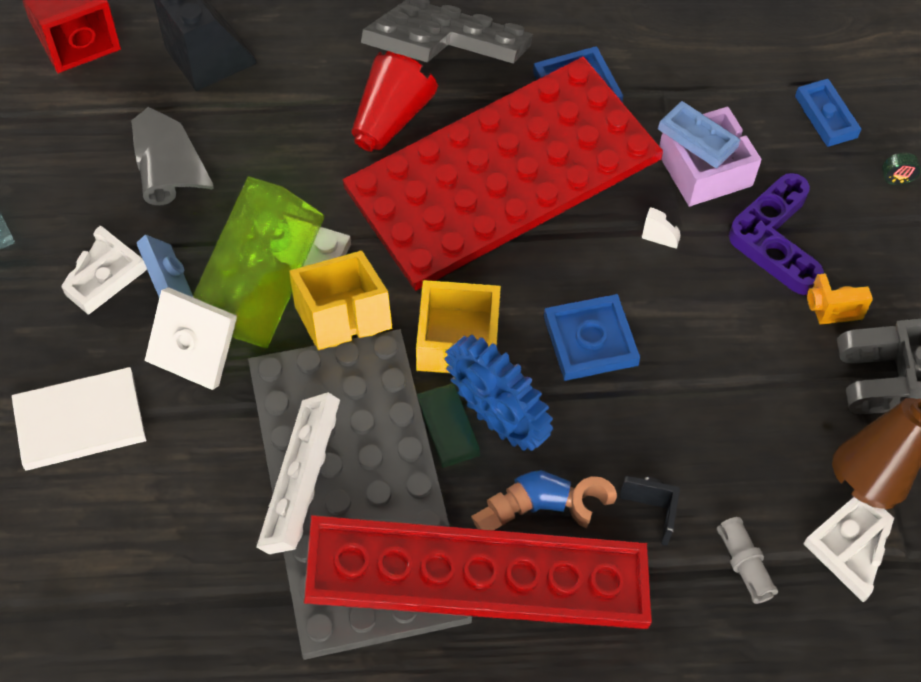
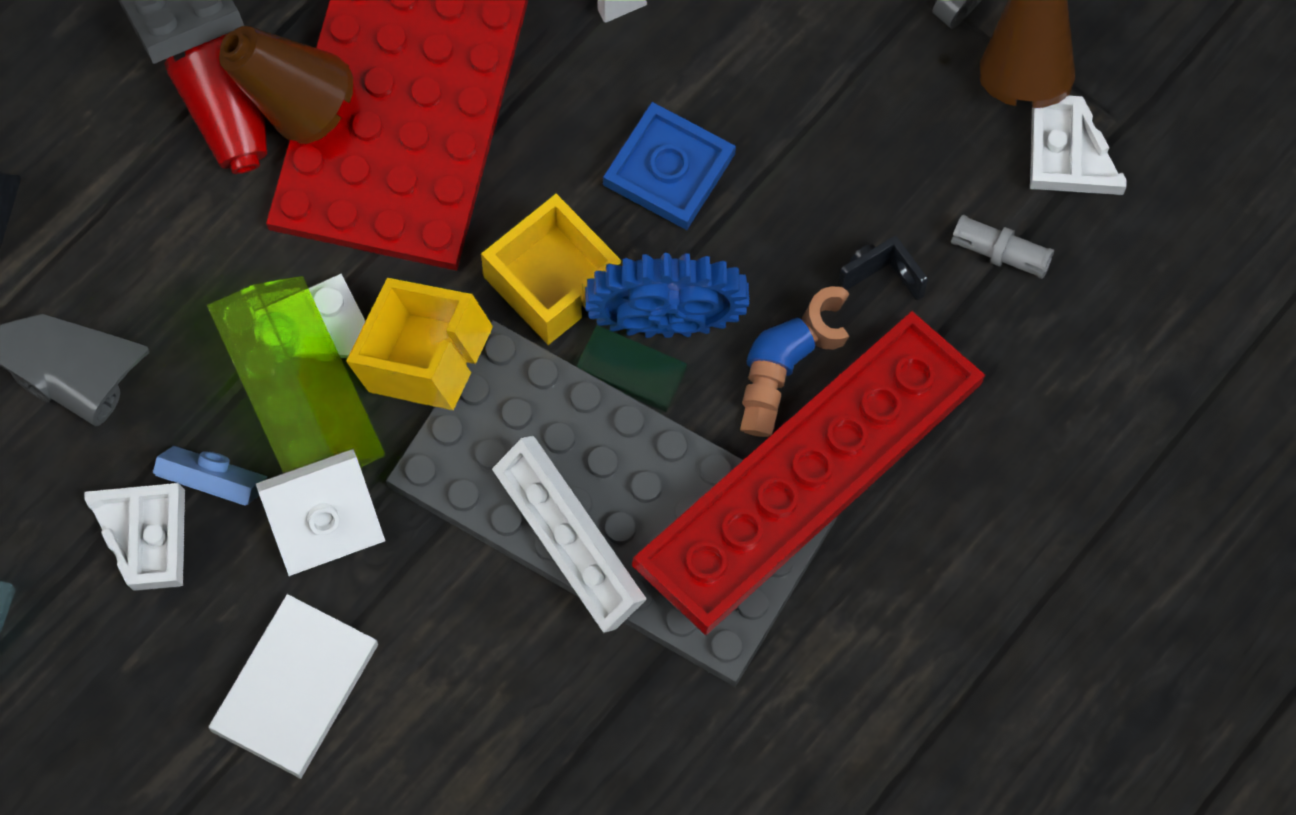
camera: 45 degrees left, 10 degrees up
none -> reddish brown cone [219,26,353,144]

